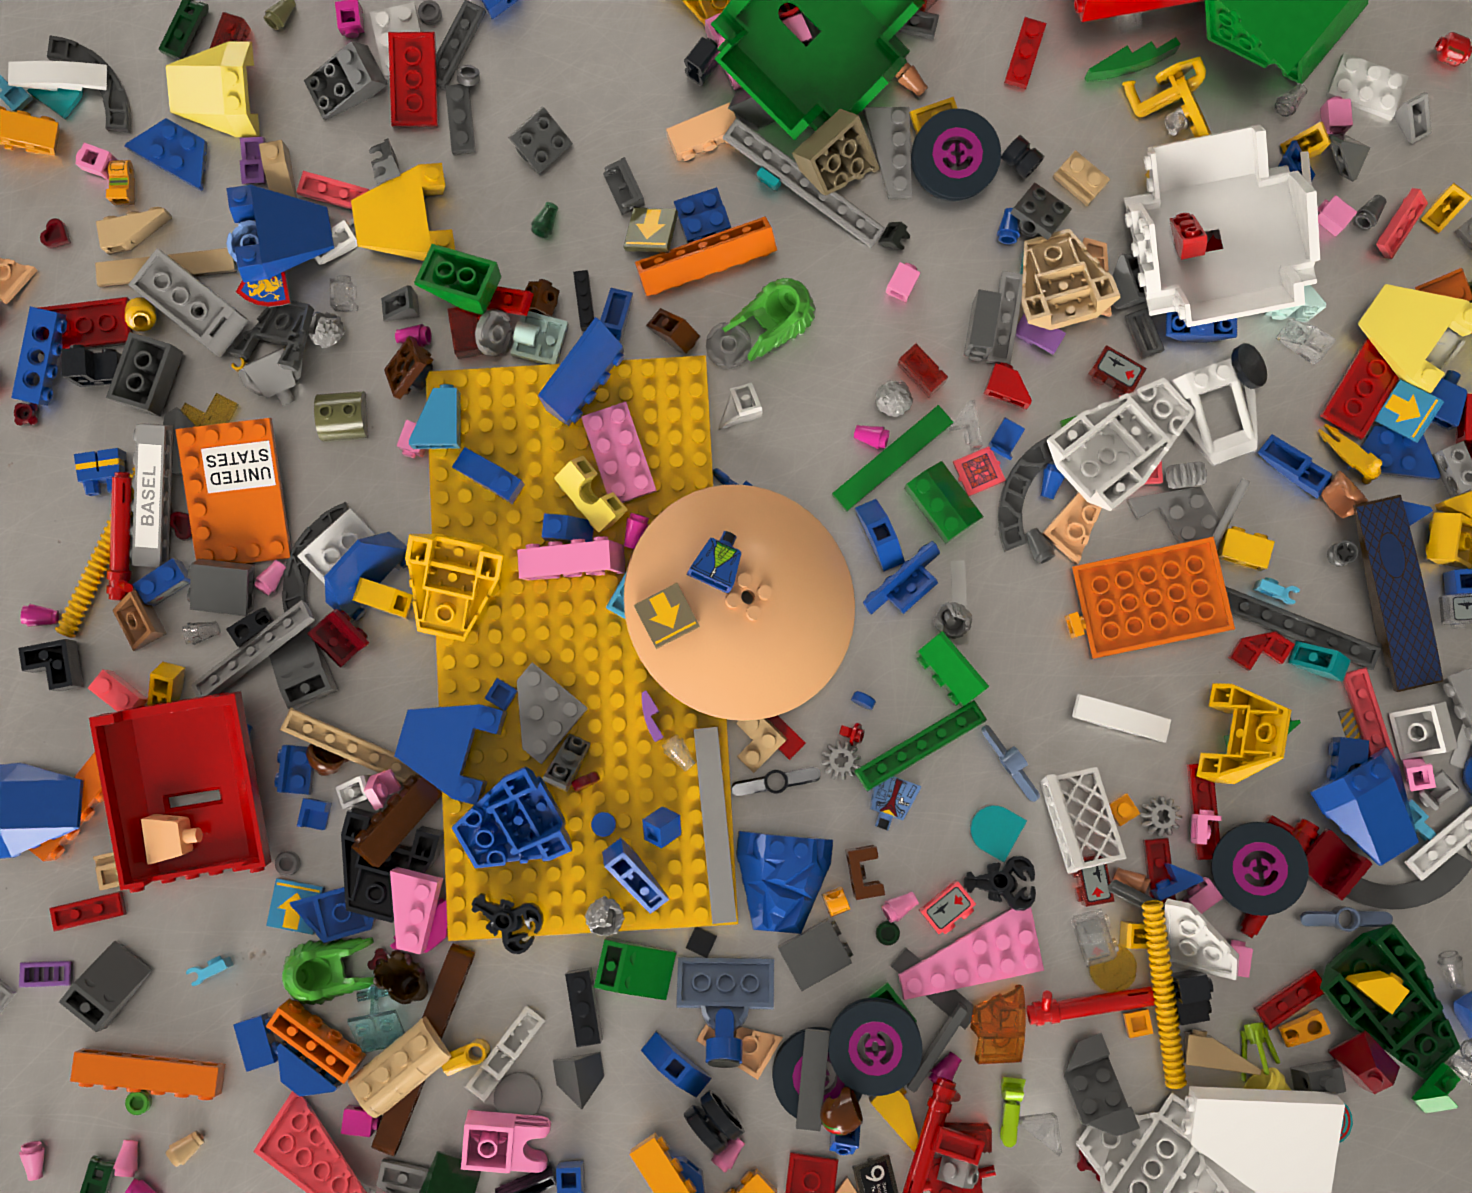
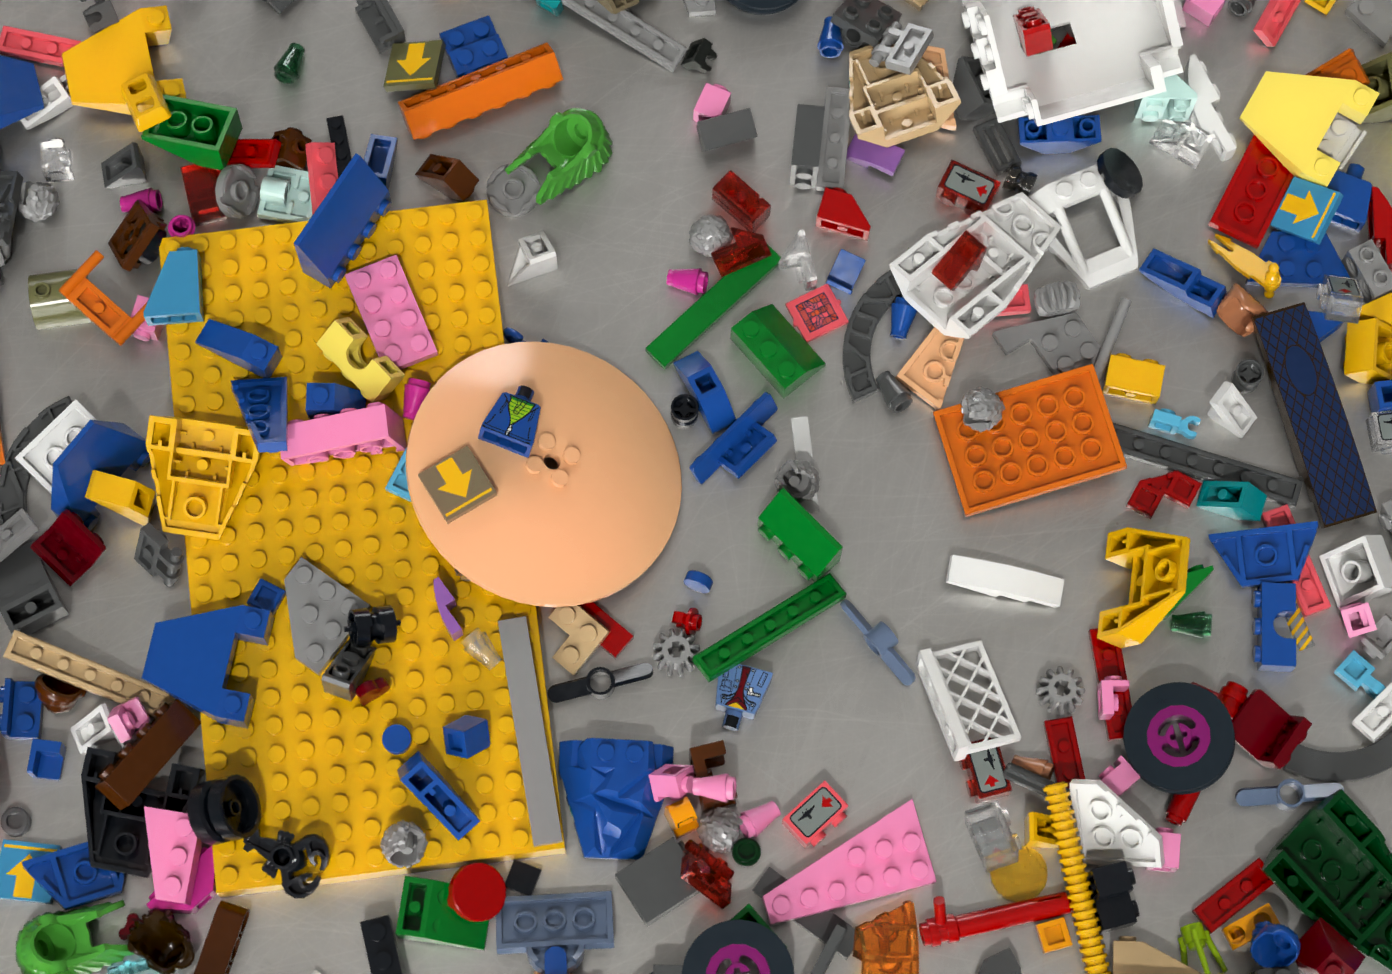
camera: 10 degrees left, 10 degrees down
blue wedge [452,766,573,868] -> none
black animal [964,856,1036,911] -> none
teal tile [970,806,1027,862] -> none
light orange plate [1064,612,1086,639] -> none
light orange plate [1109,793,1140,826] -> none
blue slope [1150,863,1204,901] -> none
blue wedge [1310,747,1419,866] -> none
yellow slope [1345,970,1409,1014] -> none
none -> orange plate [58,250,148,346]
none -> yellow piece [121,73,172,132]
none -> dark grey plate [134,523,184,587]
none -> dark pink cone [168,215,196,237]
none -> black wheel [187,774,261,846]
none -> blue wing [230,377,288,453]
none -> coral plate [305,142,338,214]
none -> black wheel [344,605,401,647]
none -> red tile [447,863,506,922]
none -> bright pink brick [649,764,695,802]
none -> black wheel [671,394,699,429]
none -> clear red plate [680,839,734,909]
none -> bright pink cone [693,774,737,803]
none -> dark grey hinge [696,108,758,152]
none -> light grey piece [697,807,743,853]
none -> clear red slope [711,227,771,277]
none -> light grey plate [869,21,934,75]
none -> clear red slope [931,230,987,291]
none -> light grey piece [961,387,1005,433]
none -> clear smoke wheel [1002,164,1038,197]
none -> clear green cone [1171,611,1212,639]
none -> white slope [1184,53,1237,163]
none -> white slope [1207,381,1257,438]
none -> blue wing [1209,521,1319,588]
none -> blue hair [1250,921,1301,968]
none -> clear brick [1316,275,1364,324]

